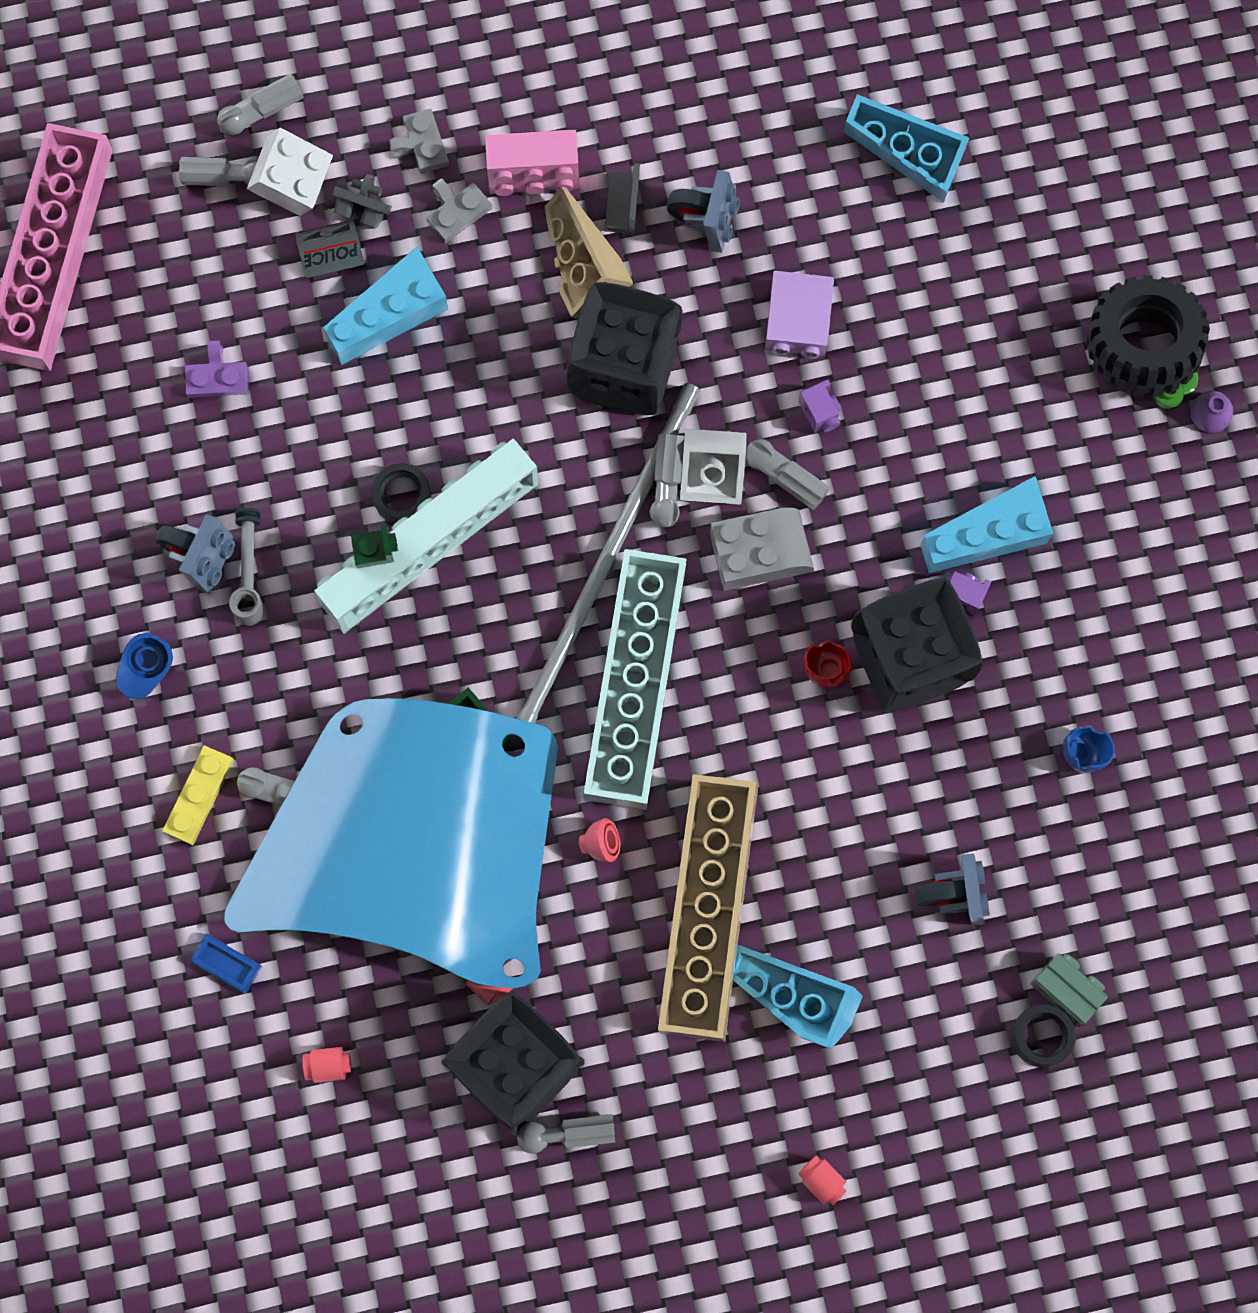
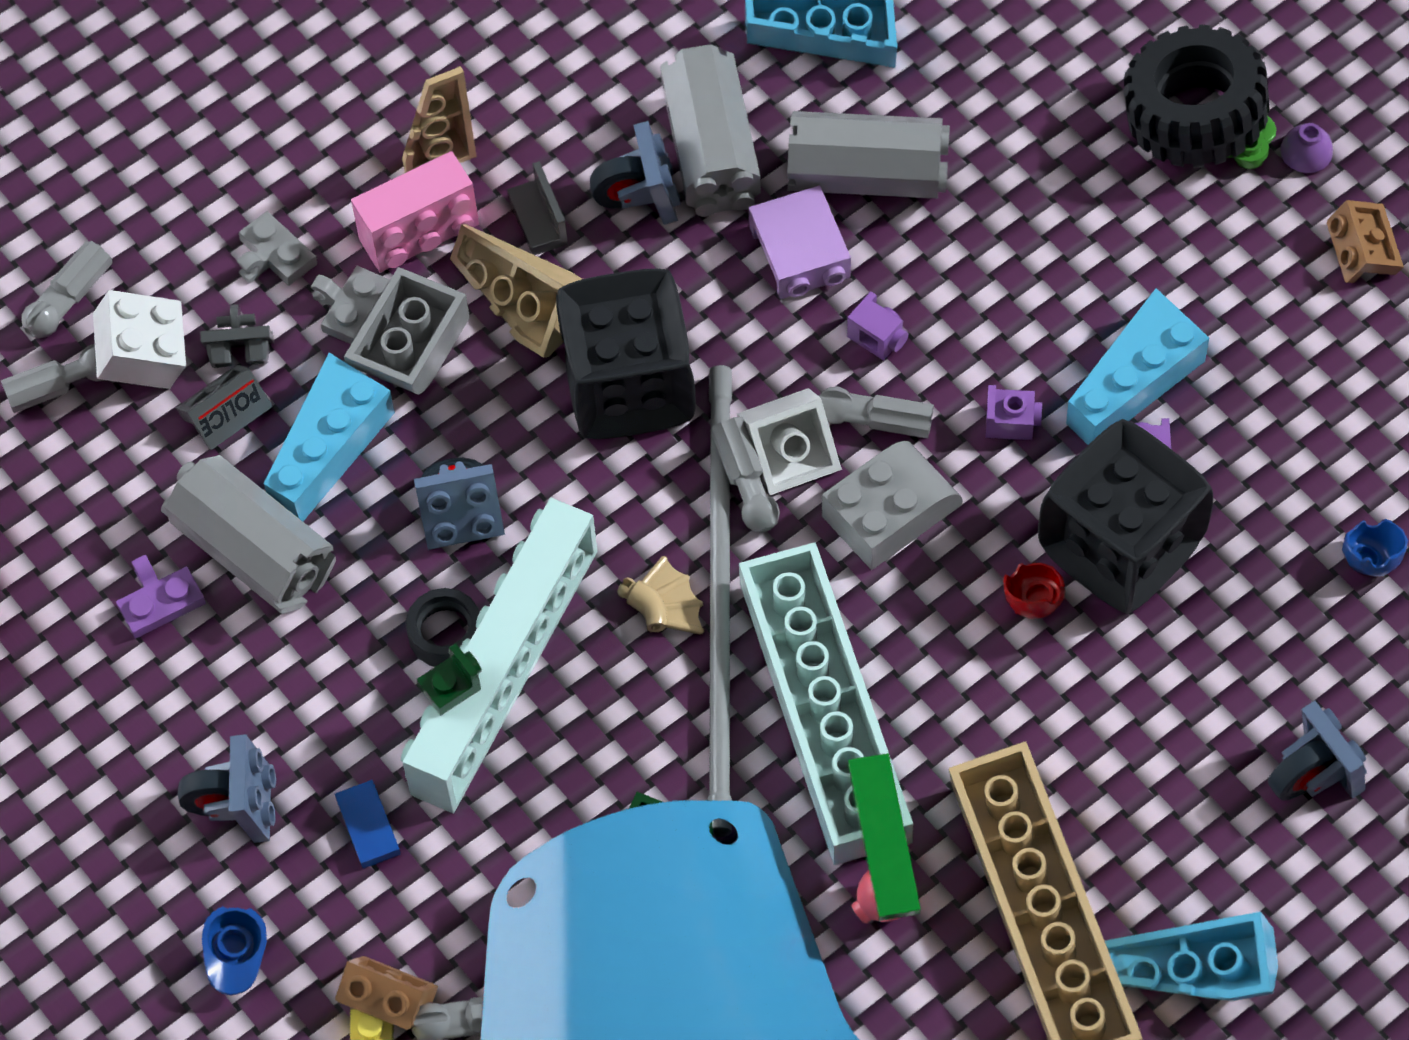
camera: 20 degrees left, 15 degrees down
light grey piece [229,508,265,626] -> none
none -> light grey brick [161,455,336,614]
none -> blue tile [334,780,401,869]
none -> medium nougat bracket [335,956,438,1030]
none -> light grey brick [344,267,470,394]
none -> tan wedge [402,66,477,173]
none -> sand blue plate [414,457,505,550]
none -> tan arm [617,556,704,634]
none -> light grey brick [660,45,761,217]
none -> light grey brick [787,111,950,198]
none -> green tile [848,753,921,921]
none -> medium lavender brick [985,385,1042,440]
none -> medium nougat bracket [1327,200,1404,283]

